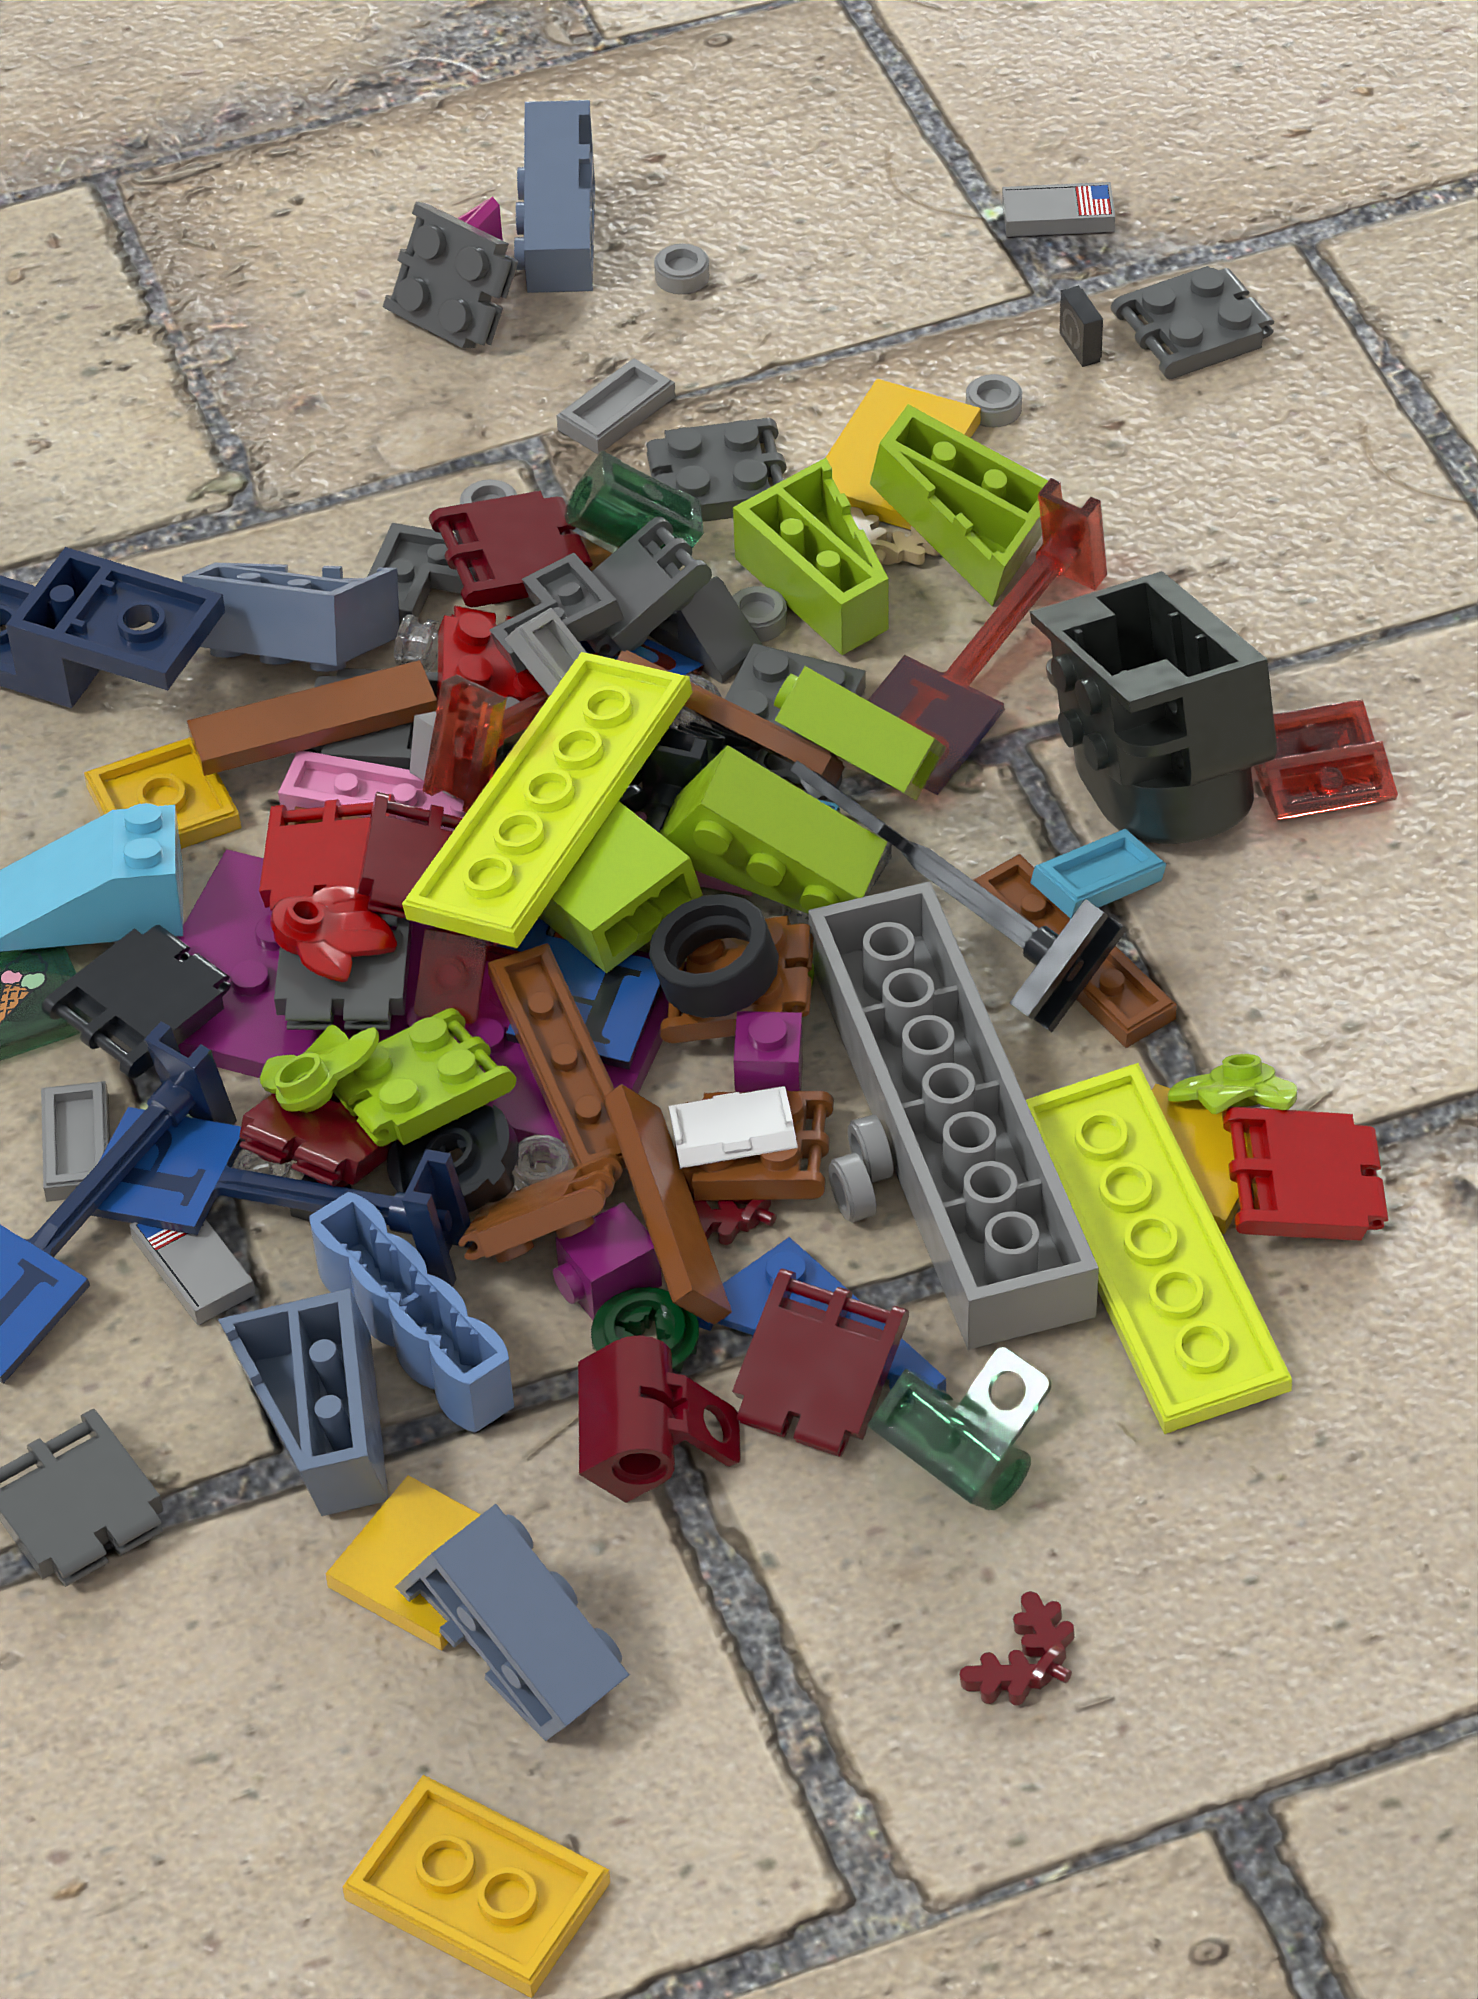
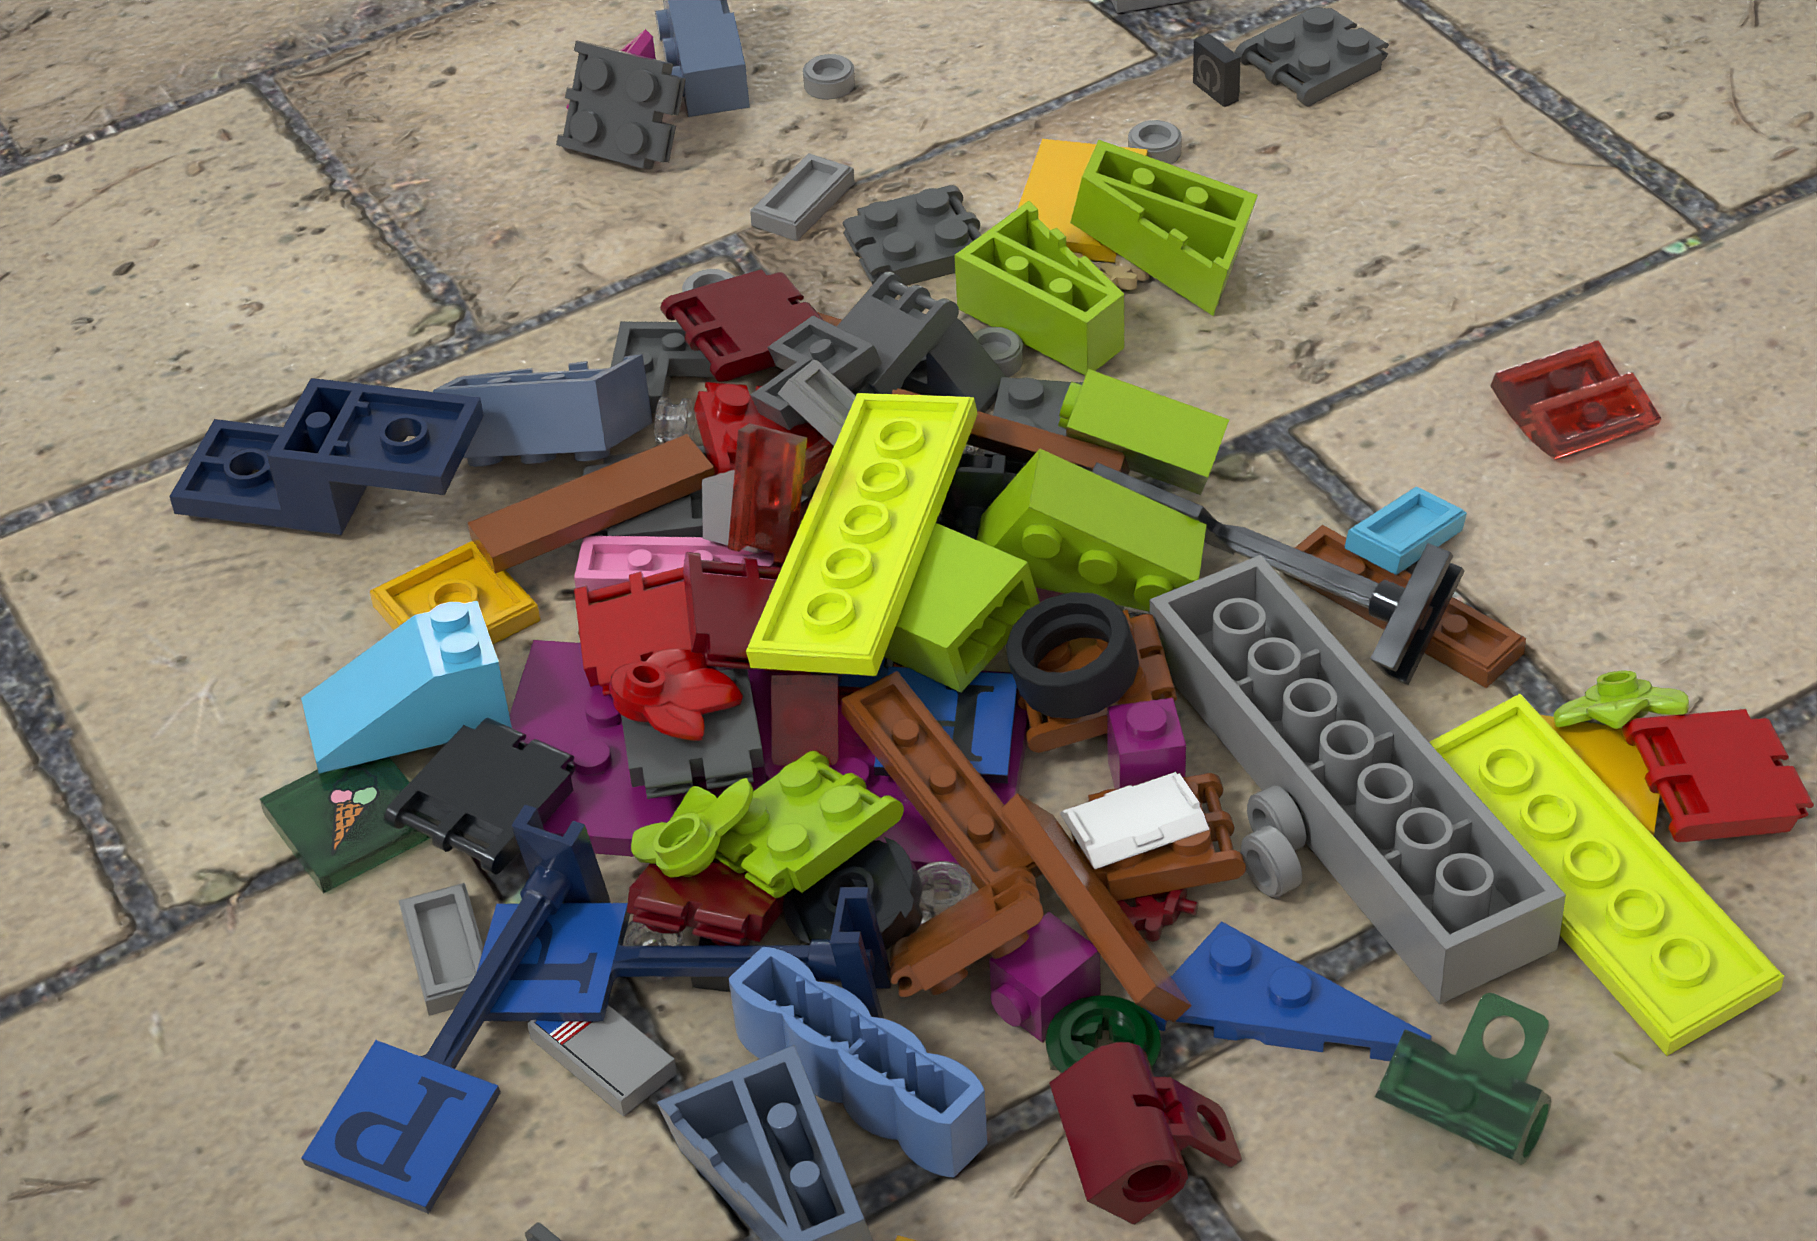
camera: 10 degrees left, 5 degrees down
clear green piece [565,450,704,549] -> none
dark red plate [732,1268,909,1457] -> none
clear red piece [867,478,1107,795] -> none
pearl dark grey brick [1030,571,1277,844] -> none

